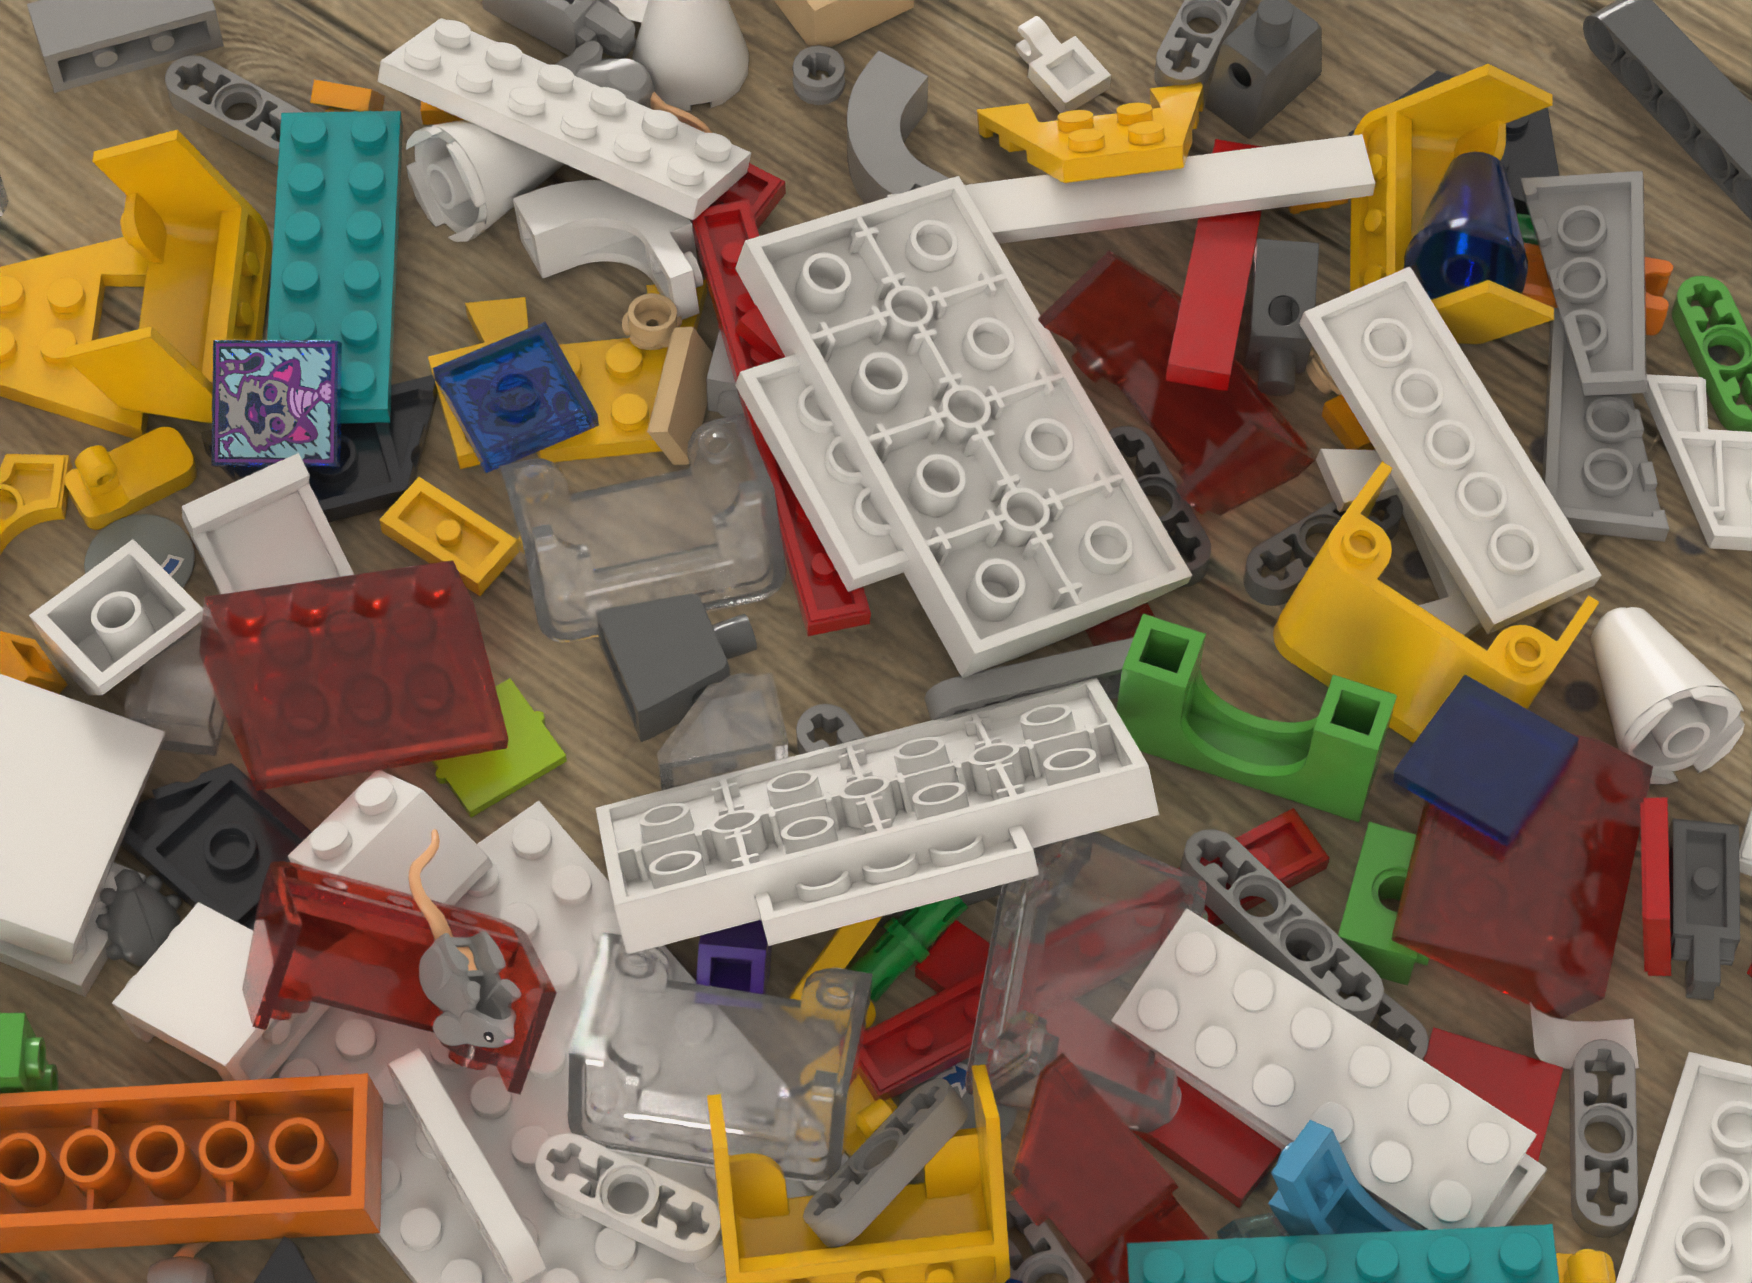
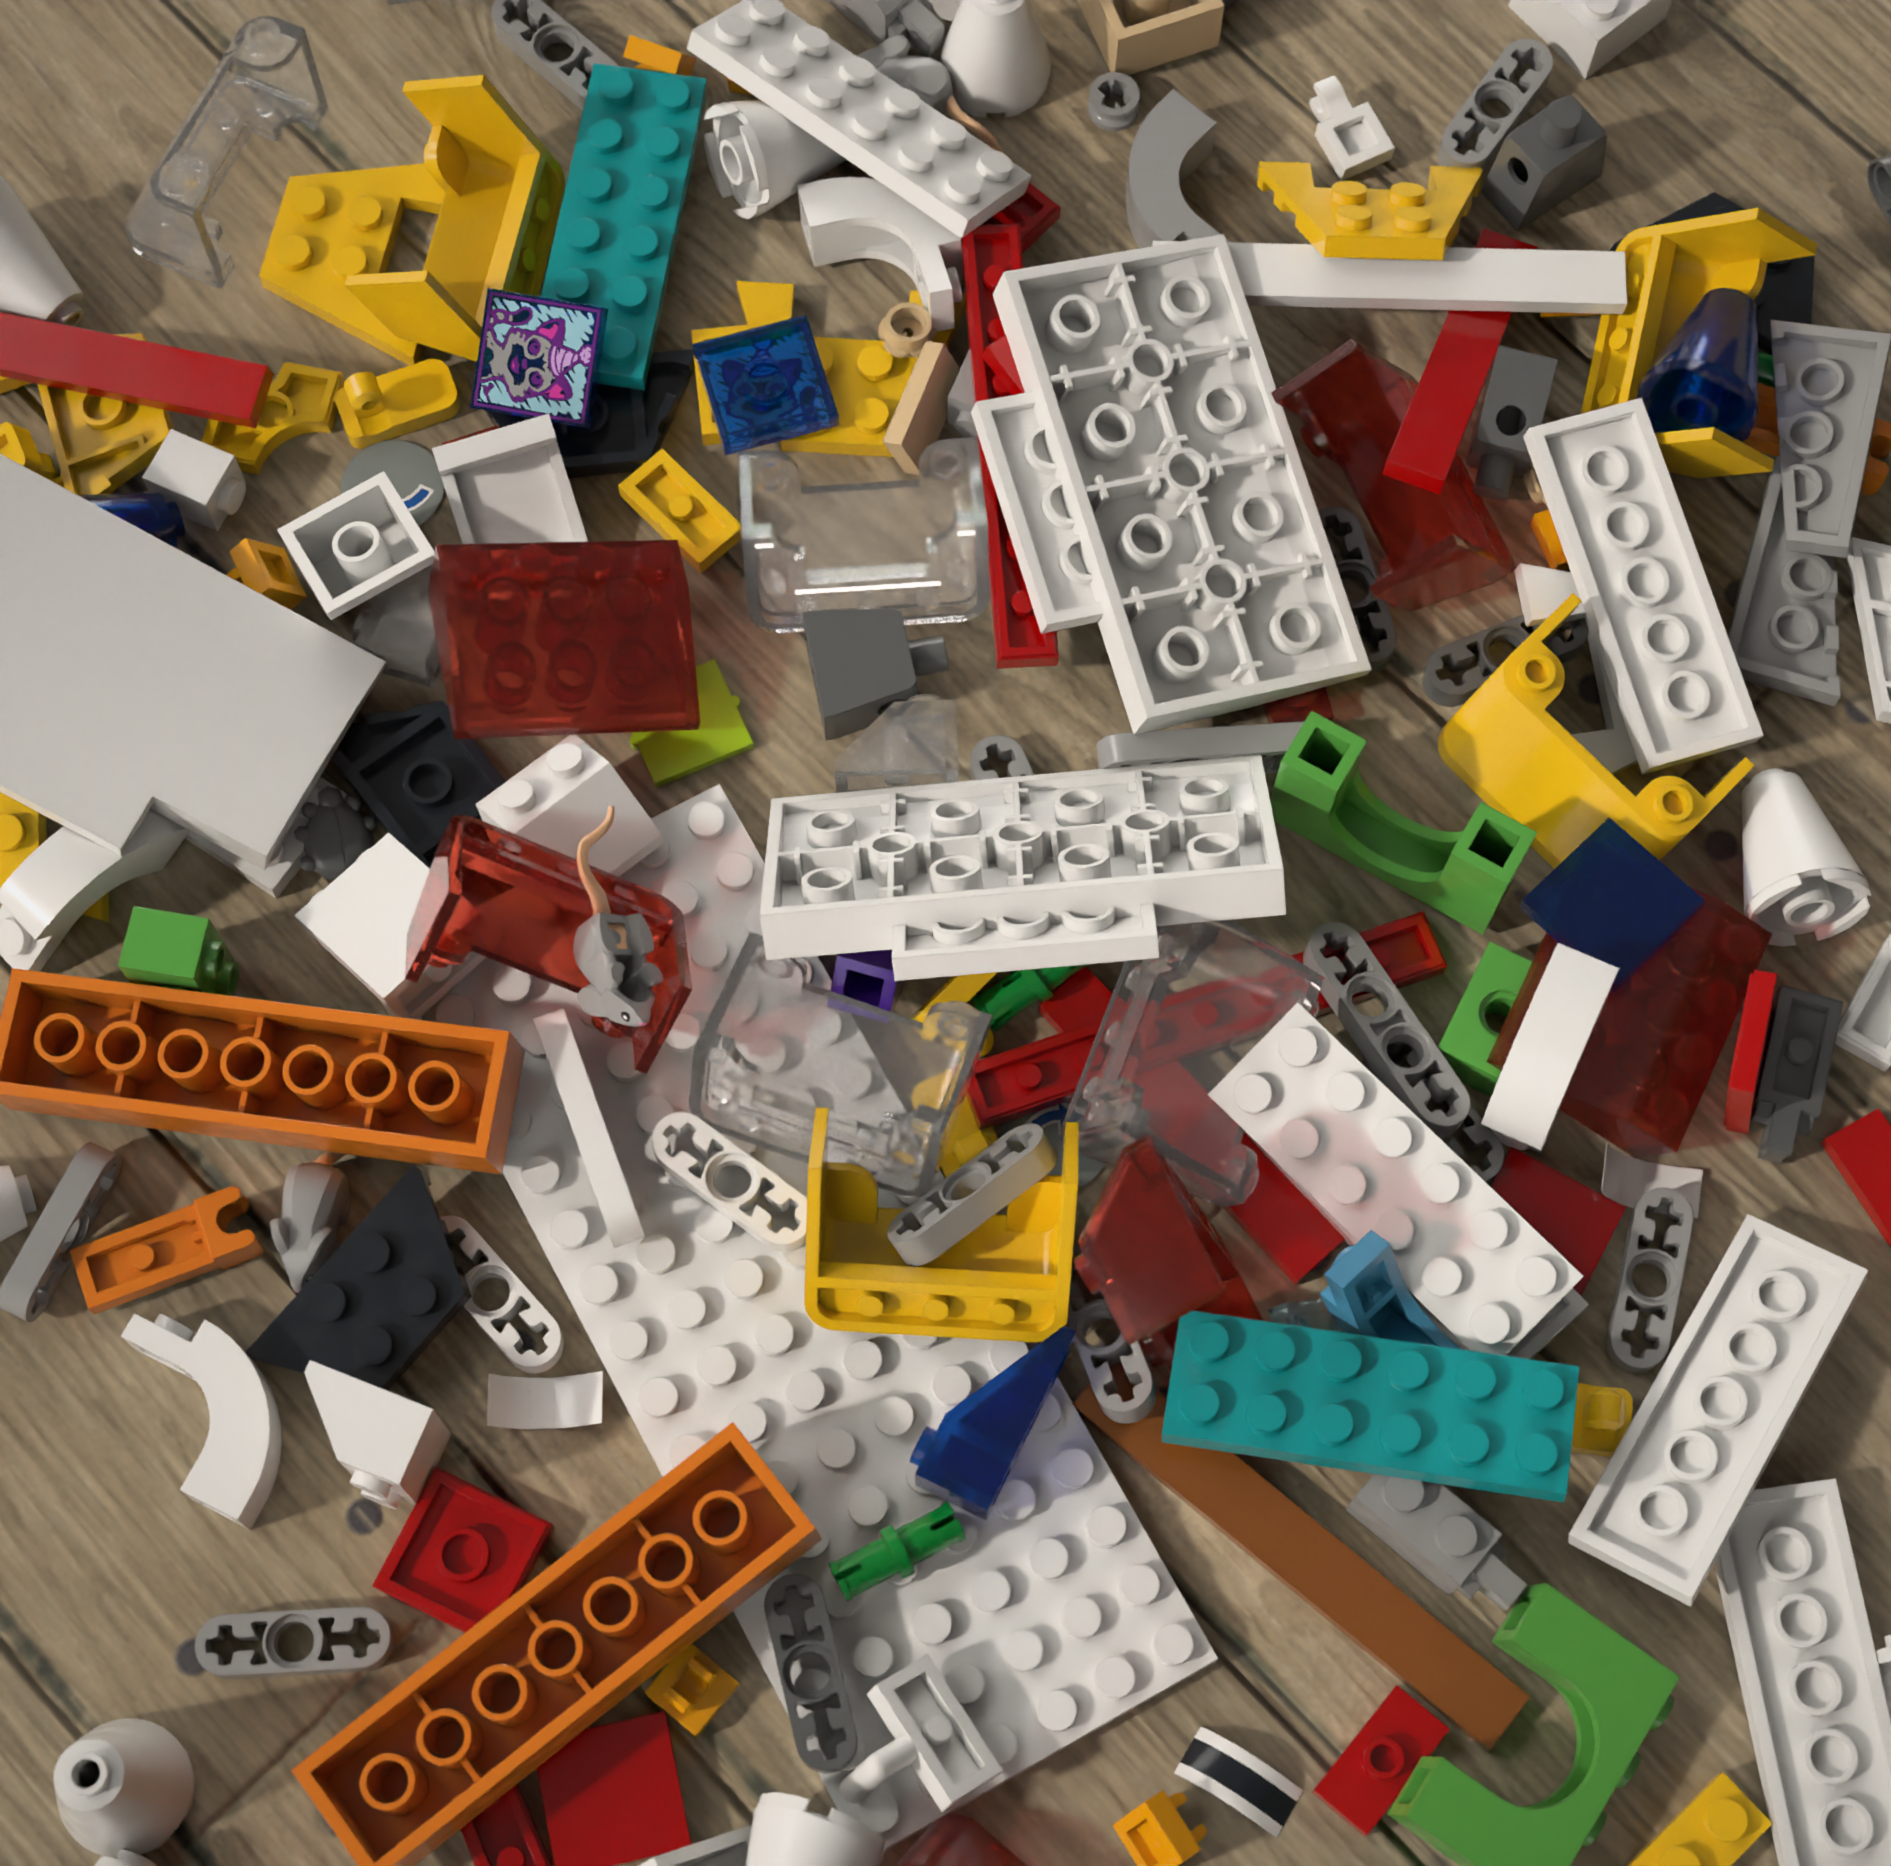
camera: 10 degrees right, 10 degrees up
none -> white arch [1481,943,1619,1154]

